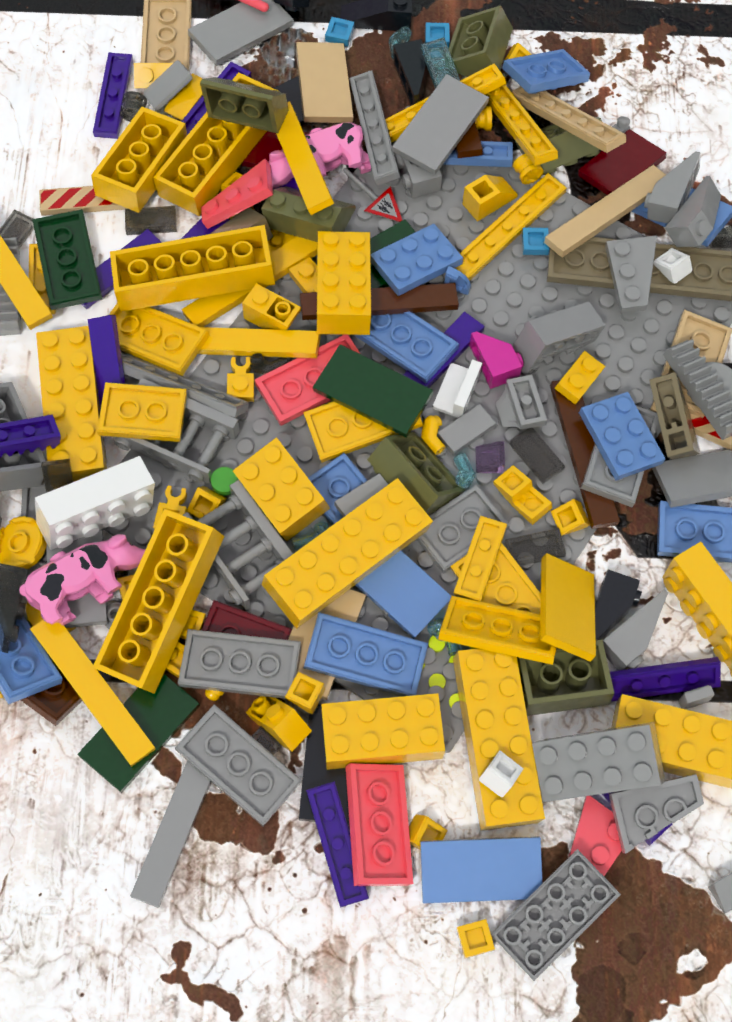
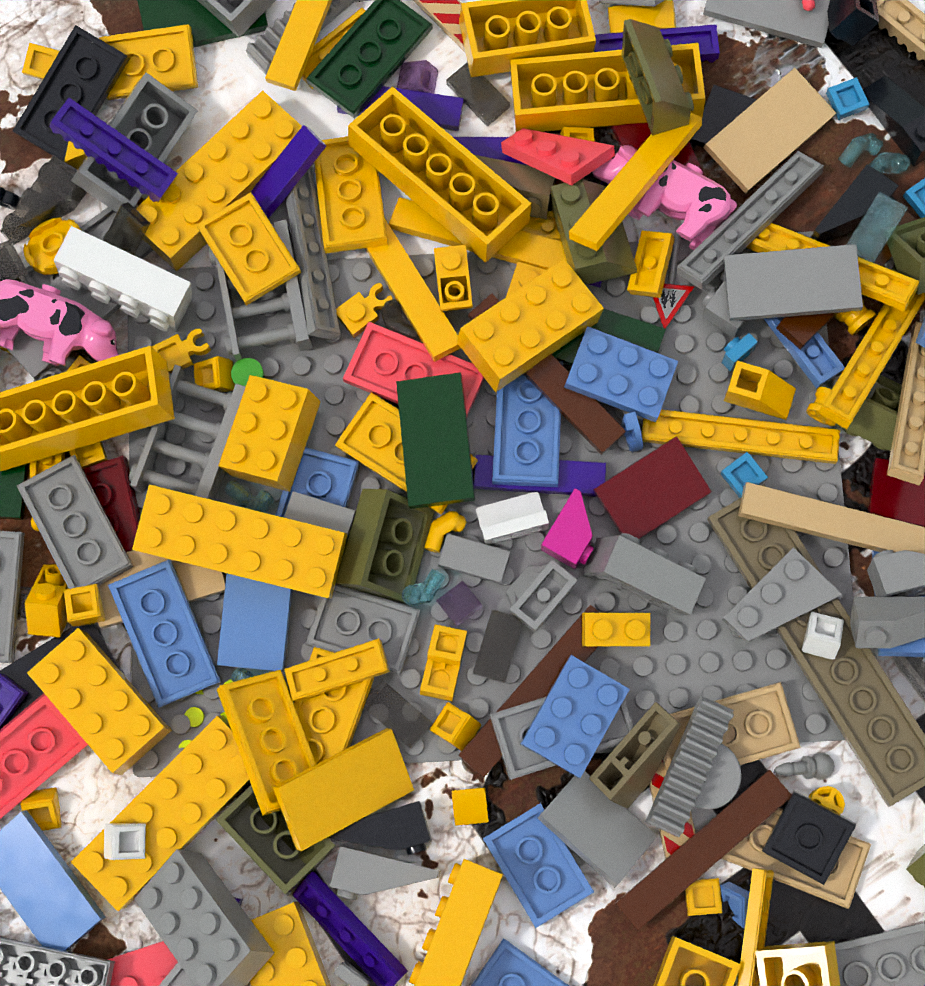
camera: 65 degrees right, 10 degrees up
none -> clear purple slope [397,60,438,94]
none -> yellow slope [451,788,489,826]
none -> dark red tile [593,436,712,539]
none -> yellow plate [627,231,675,298]
none -> dark azure plate [722,333,758,372]
none -> clear light blue arm [837,133,883,168]

